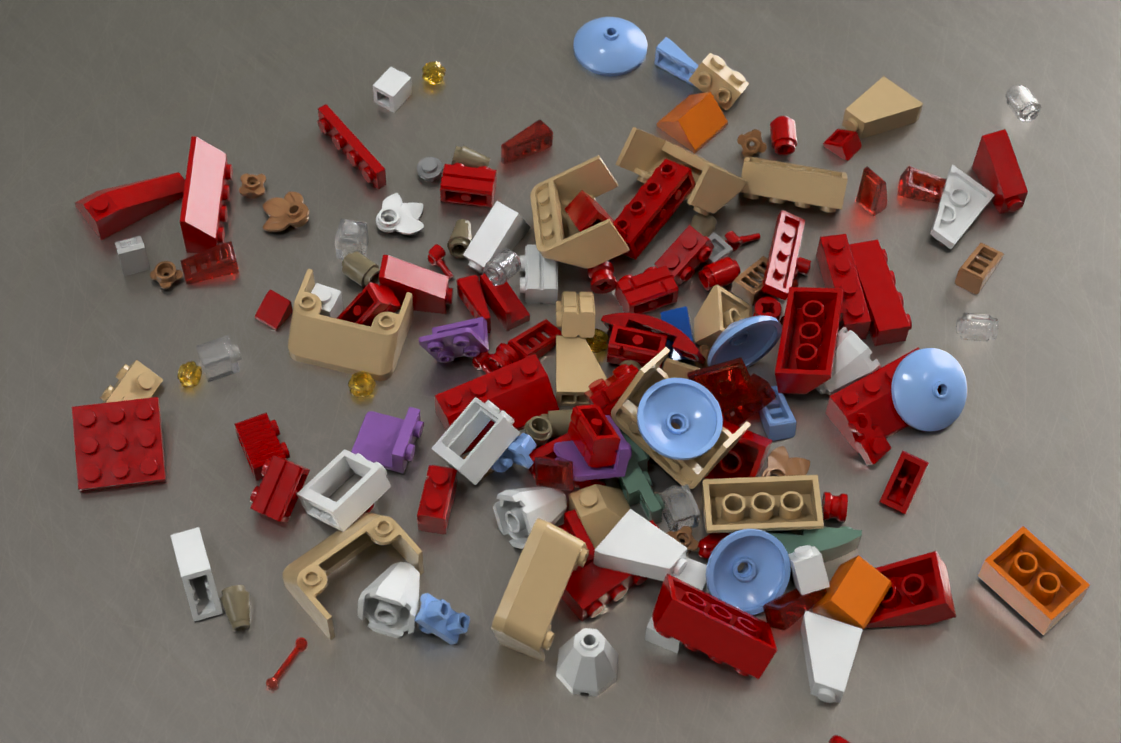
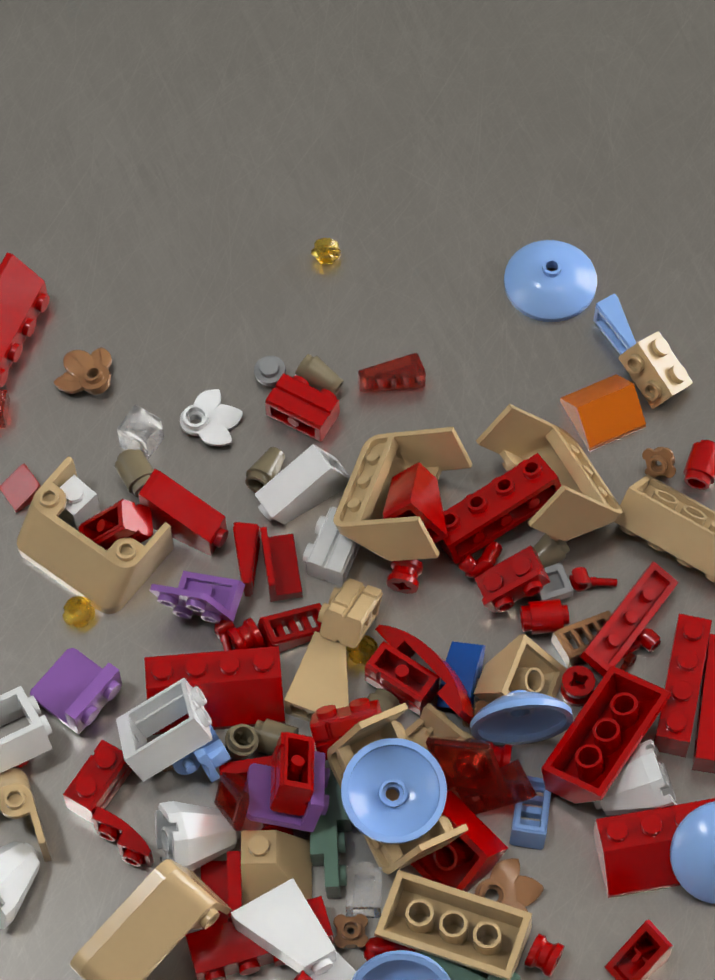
camera: 25 degrees right, 5 degrees up
medium nougat plate [239,174,266,199] -> none
red plate [317,104,386,190] -> none
white brick [373,67,412,113] -> none
light blue hips [415,593,470,645] -> none
red hand [428,244,454,280] -> none
clear brick [483,249,521,286] -> none
red brick [615,265,679,314] -> none
red plate [848,413,891,465] -> none
none -> red slope [92,806,154,868]
none -> red arm [459,541,503,578]

